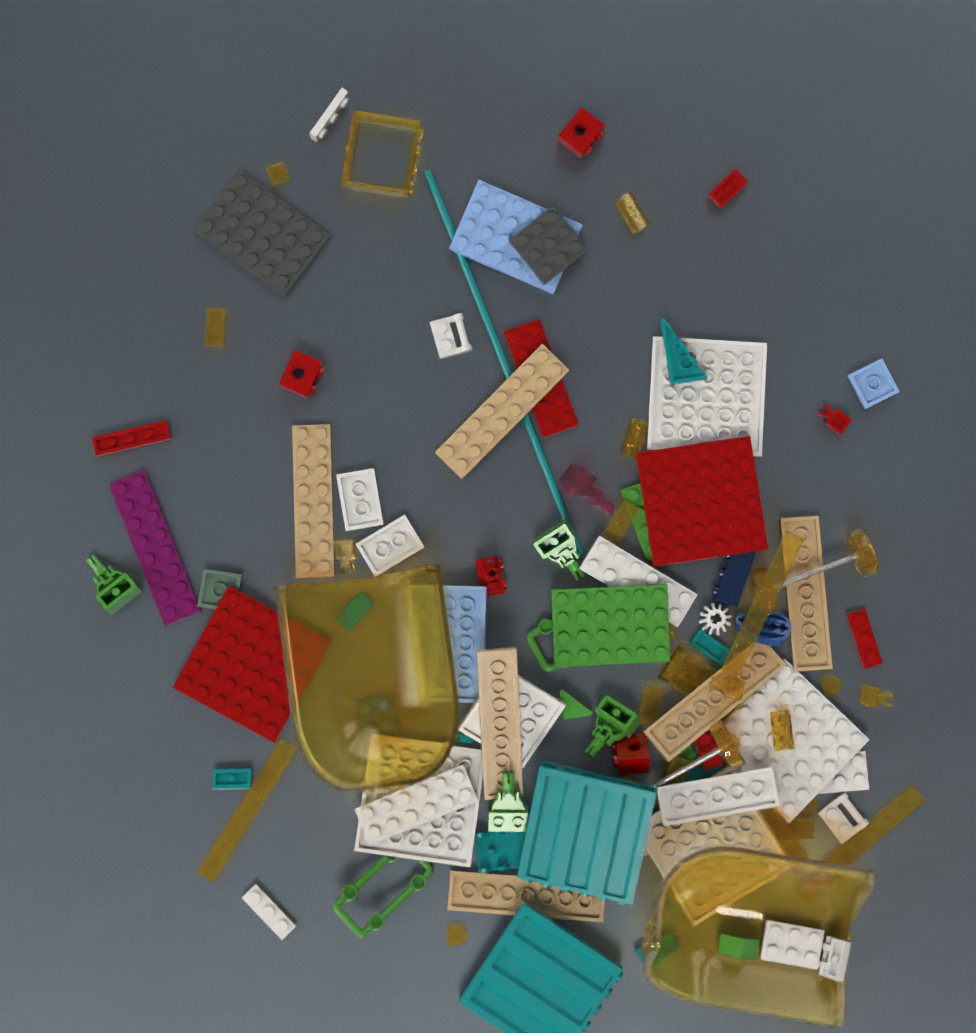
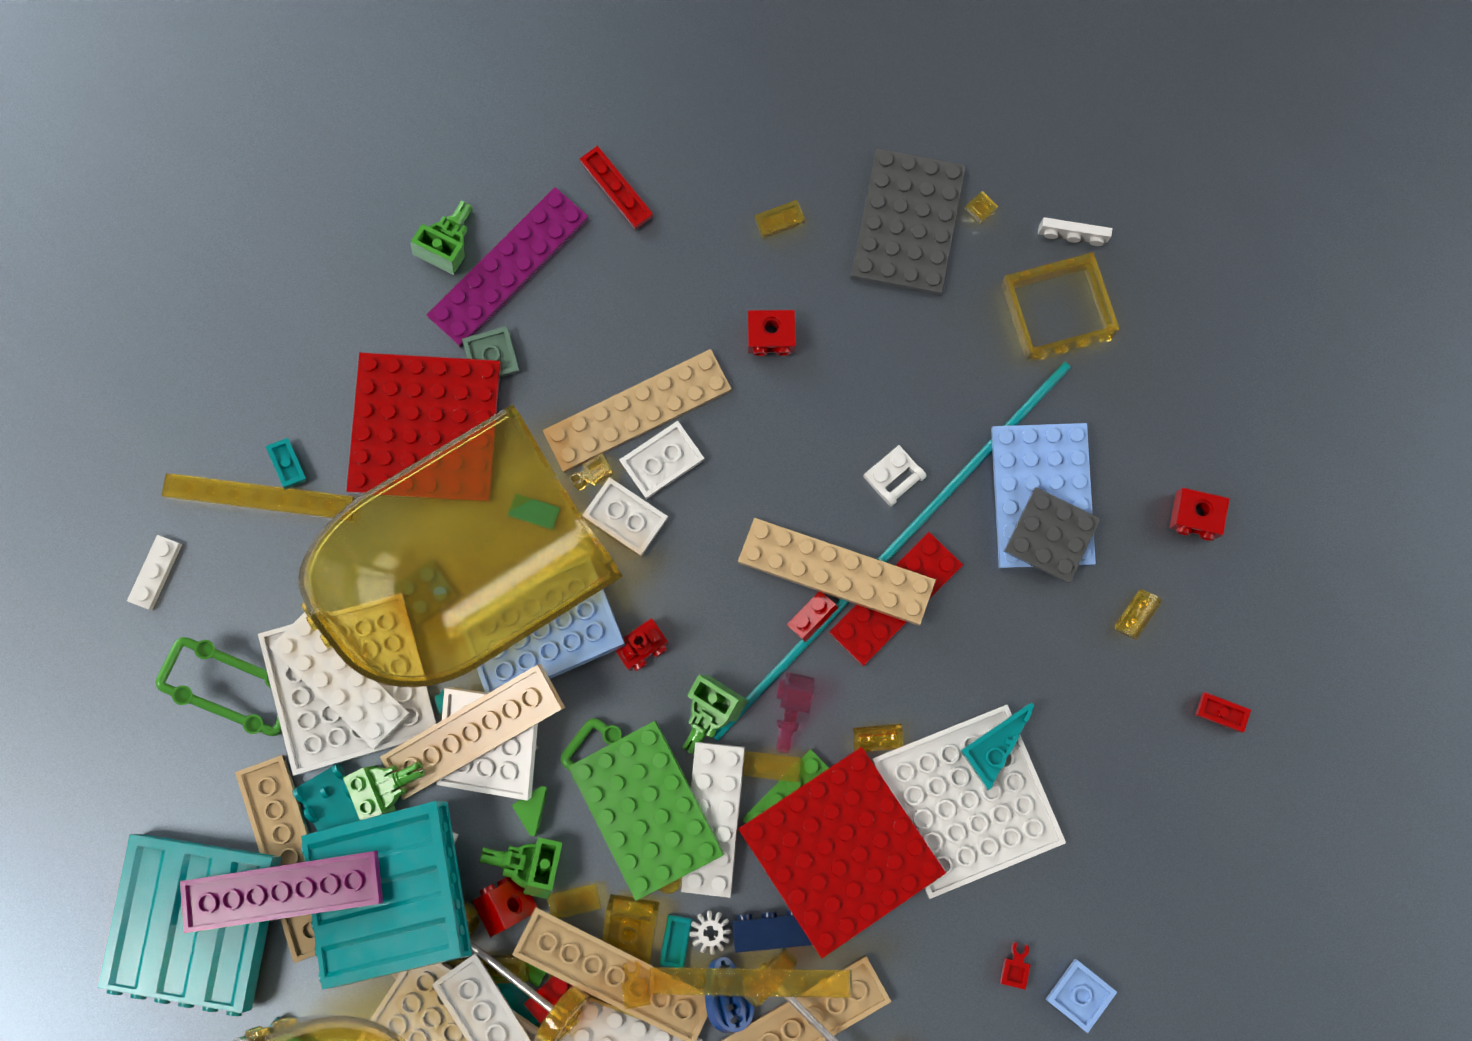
camera: 65 degrees right, 5 degrees down
clear yellow tile [447,925,467,946] -> none
none -> plate [180,851,383,933]
none -> plate [787,592,838,642]

